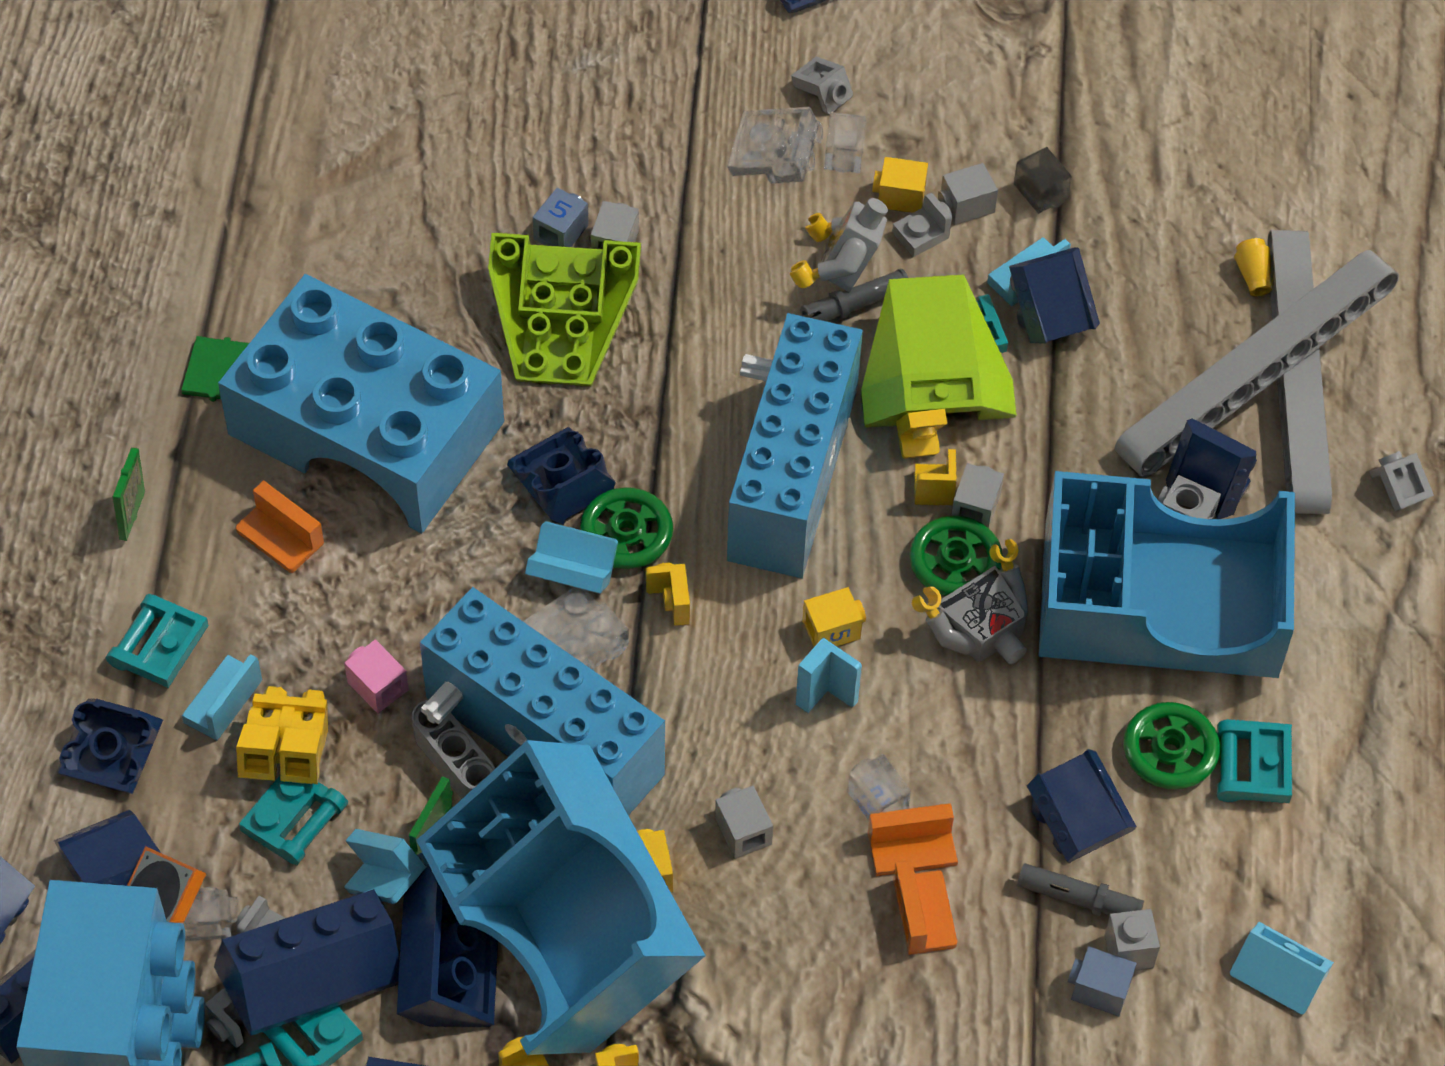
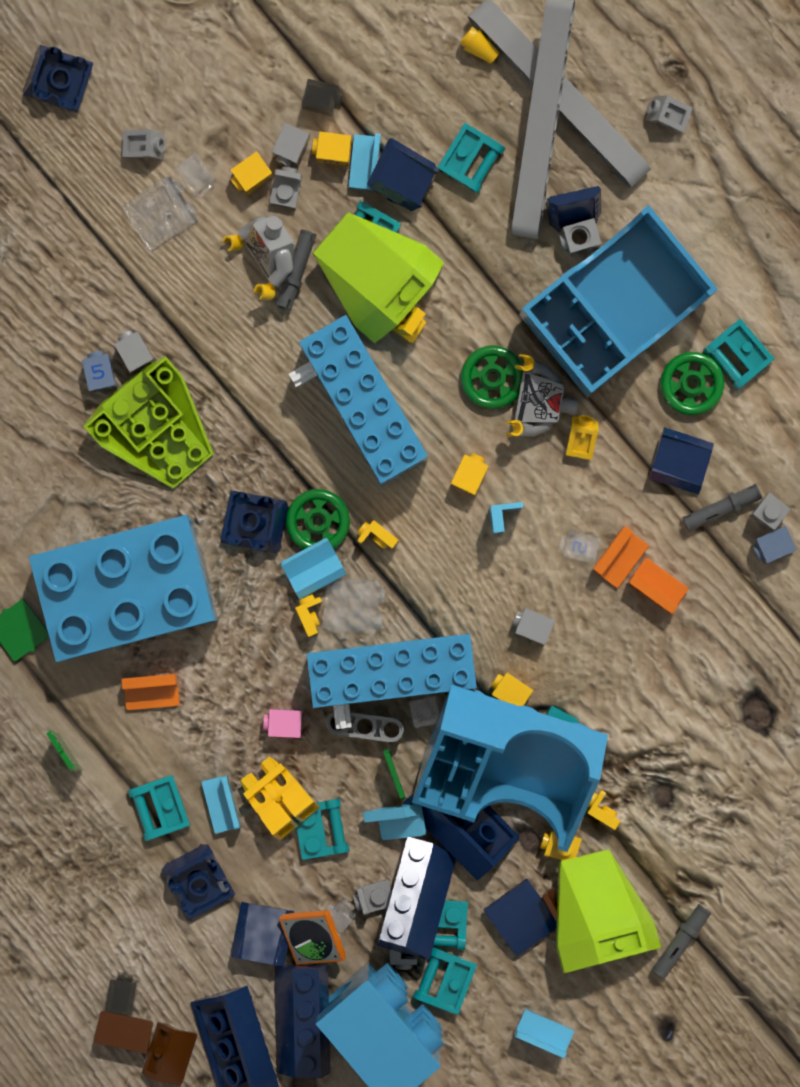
camera: 45 degrees left, 30 degrees up
yellow panel [914,449,957,506] -> none
light grey brick [951,463,1004,528] -> none
none -> yellow bracket [295,594,322,637]
none -> yellow brick [312,132,352,166]
none -> teal plate [437,123,506,194]
none -> yellow bracket [566,415,599,460]

